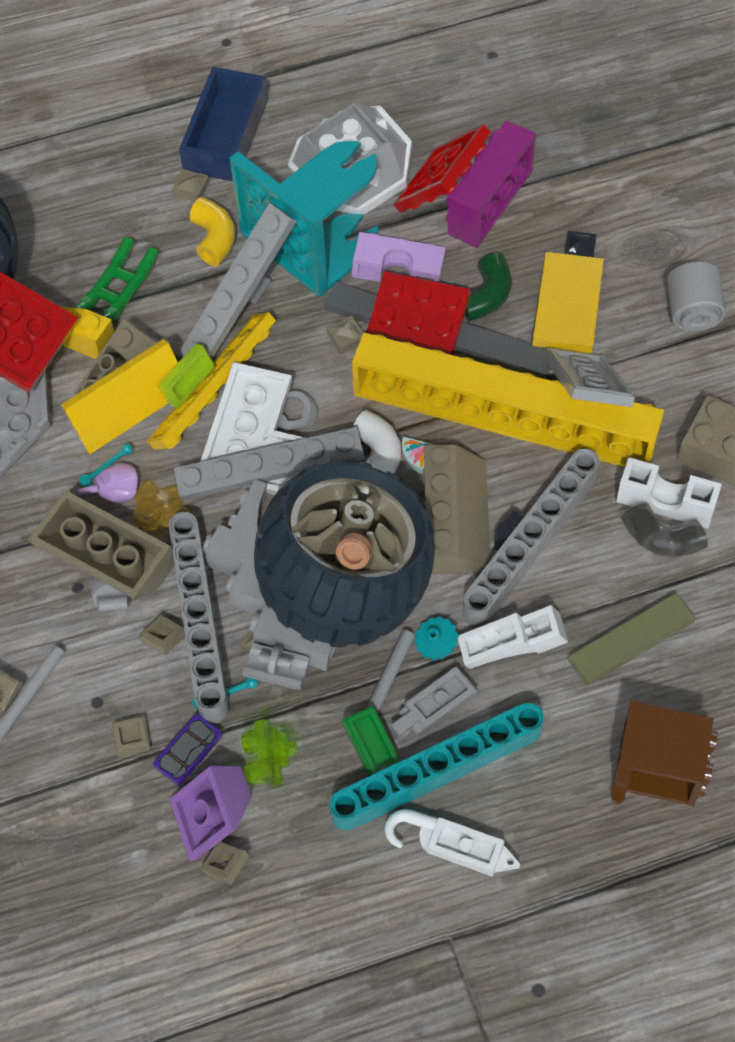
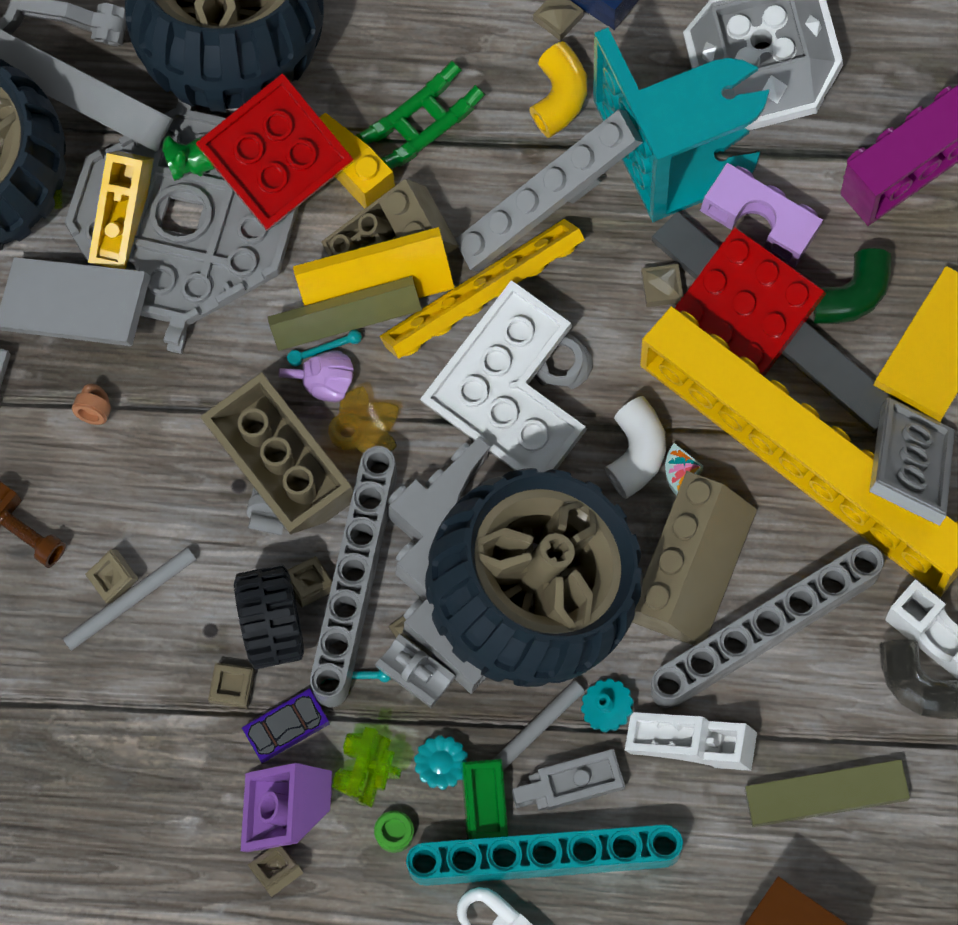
camera: 25 degrees right, 10 degrees up
lime tile [158,343,215,409] -> none
light grey plate [174,427,365,501] -> none
nougat tile [336,533,373,570] -> none
red plate [393,124,491,213] -> none
black tile [494,511,523,551] -> none
none -> black tyre [234,564,304,670]
none -> olive tile [268,276,422,351]
none -> bright green tile [374,811,414,853]
none -> teal piece [414,735,468,790]

